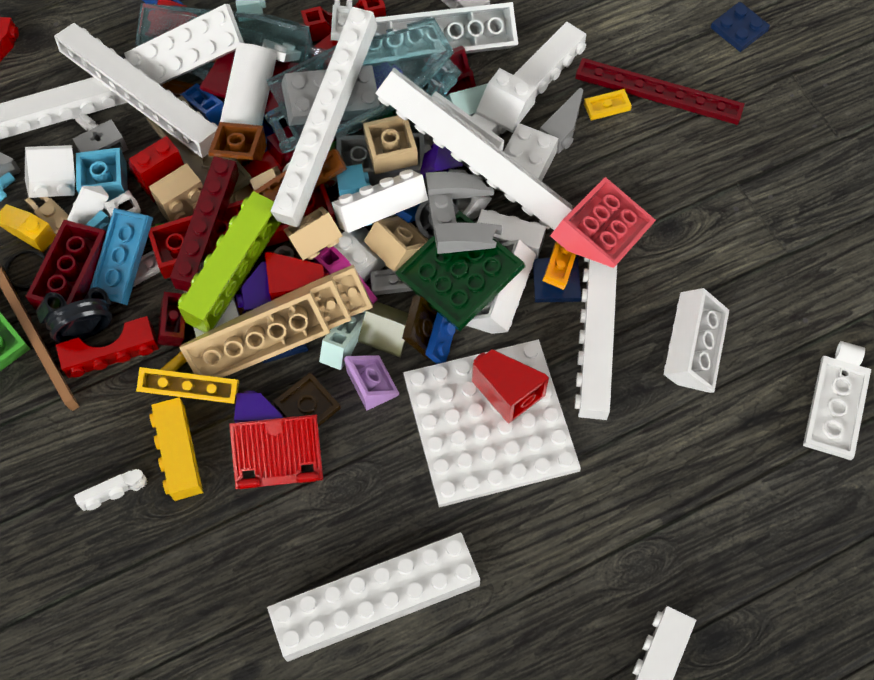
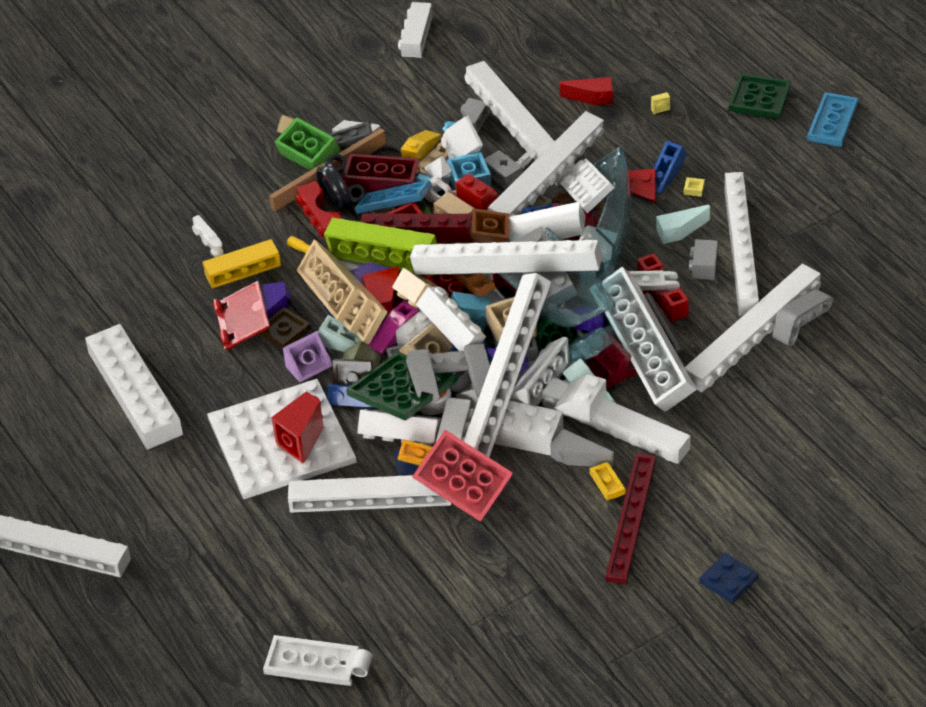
camera: 85 degrees right, 20 degrees down
yellow brick [136,367,239,404] -> none
white slope [664,288,729,393] -> none

